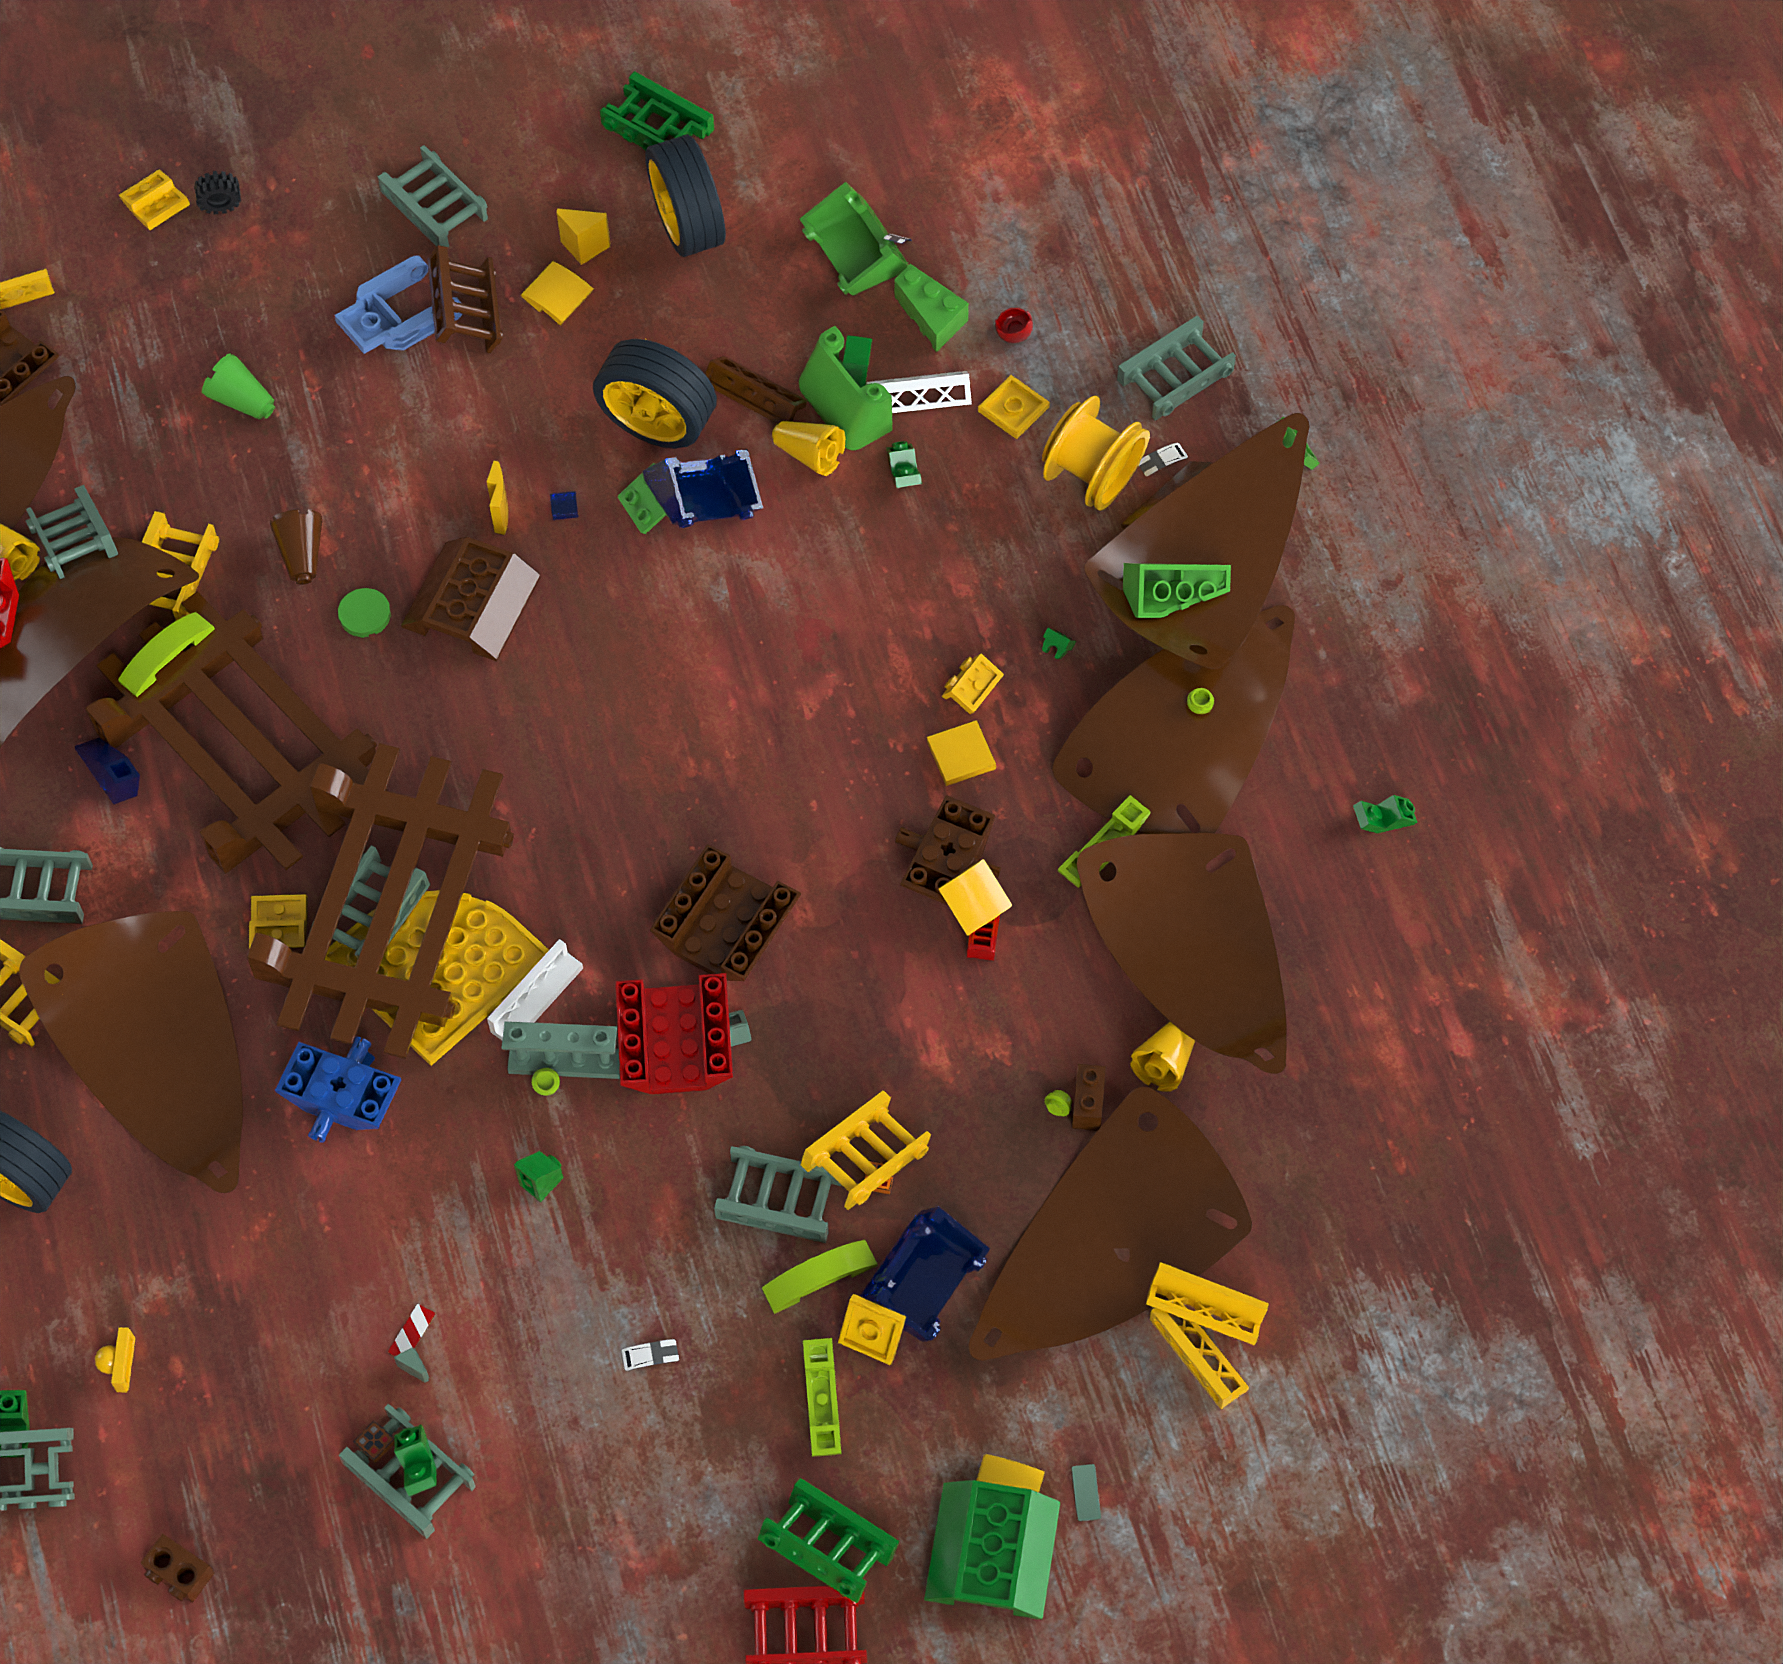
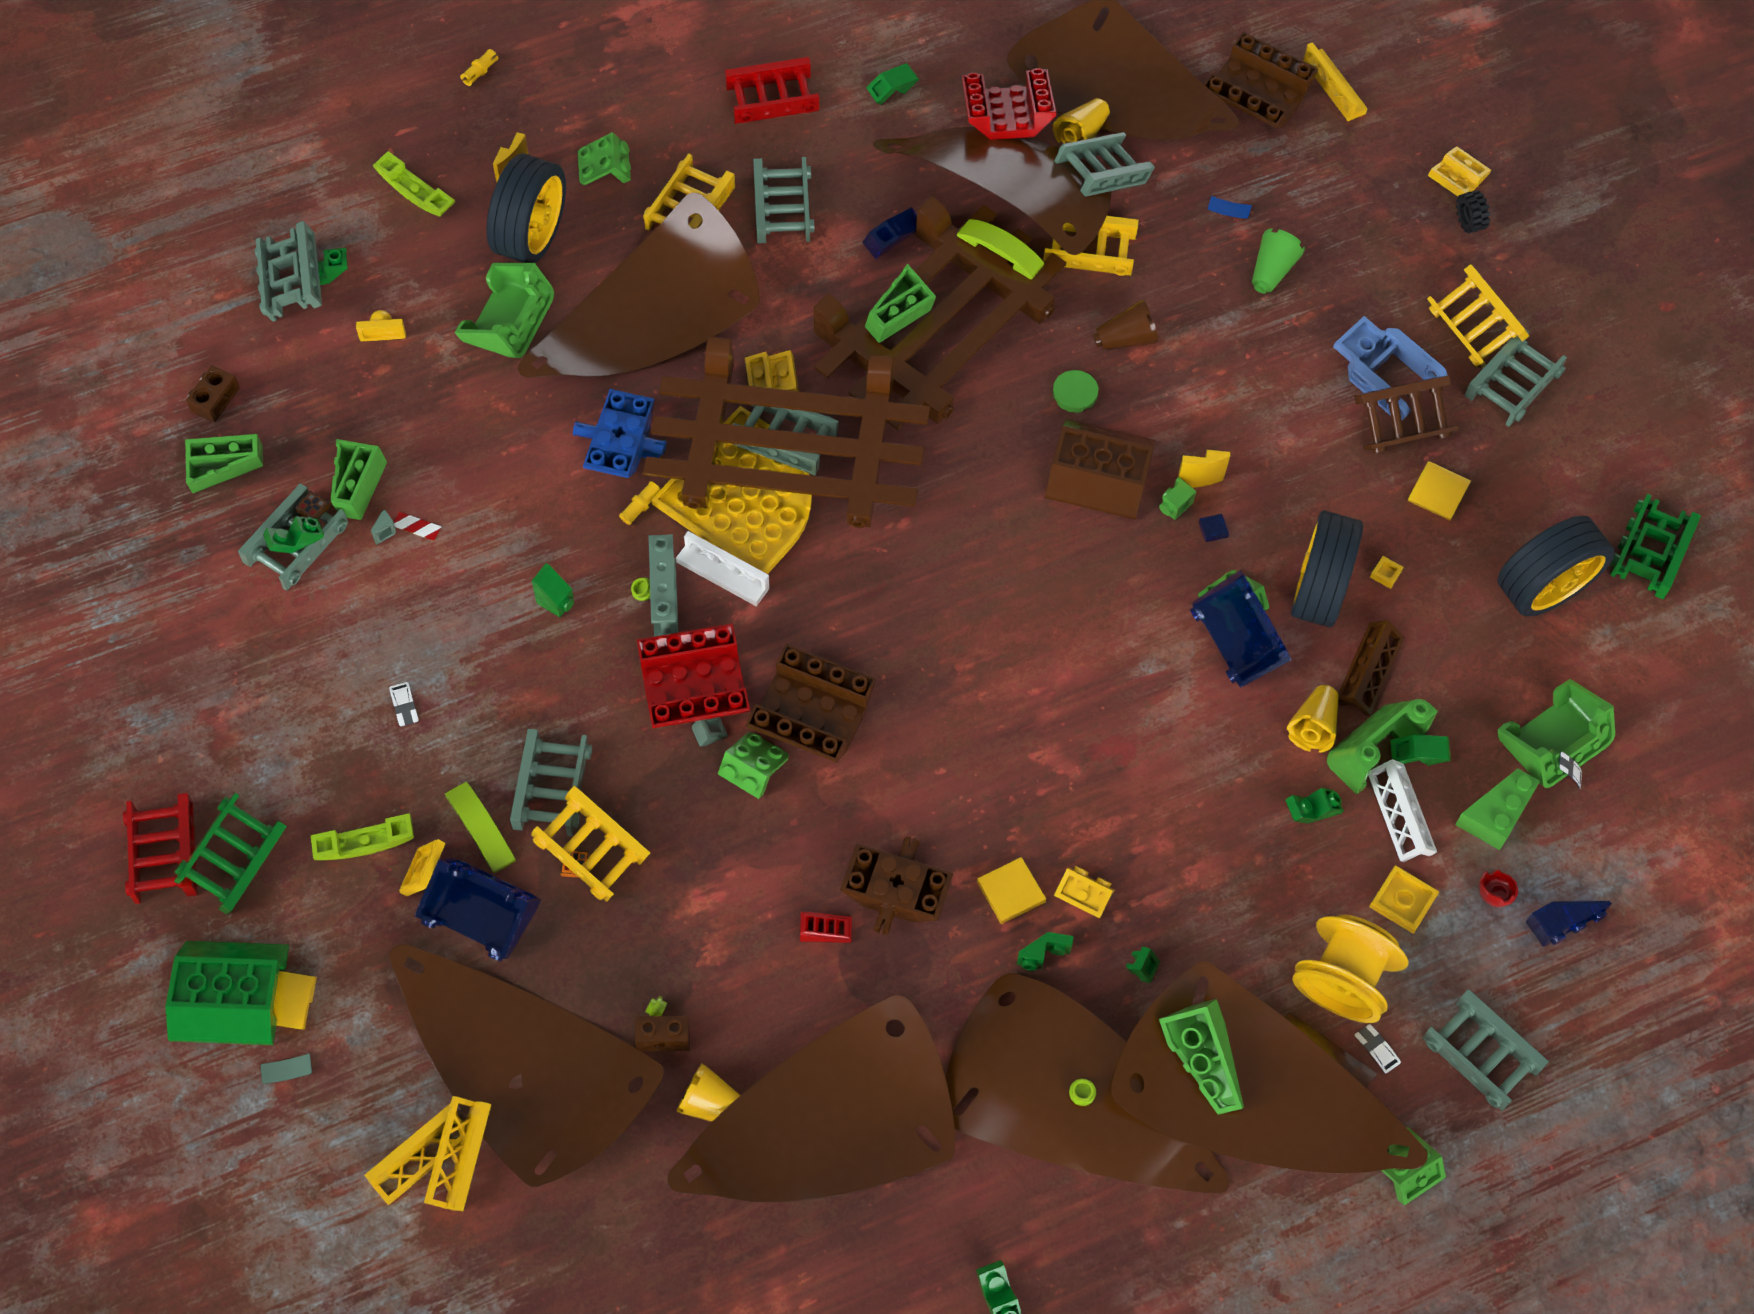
camera: 80 degrees right, 0 degrees up
yellow slope [556,208,610,265] -> none
yellow slope [938,859,1012,936] -> none
lime slope [1058,795,1150,888] -> none
none -> bright green wedge [185,434,263,493]
none -> bright green wedge [331,439,387,520]
none -> bright green windscreen [455,263,554,358]
none -> yellow pin [619,481,661,525]
none -> bright green bracket [718,732,789,799]
none -> bright green wedge [865,263,936,343]
none -> green slope [1016,932,1074,971]
none -> bright green brick [1159,477,1197,520]
none -> blue sticker [1208,196,1252,219]
none -> yellow fence [1427,264,1529,368]
none -> clear blue slope [1526,901,1612,947]

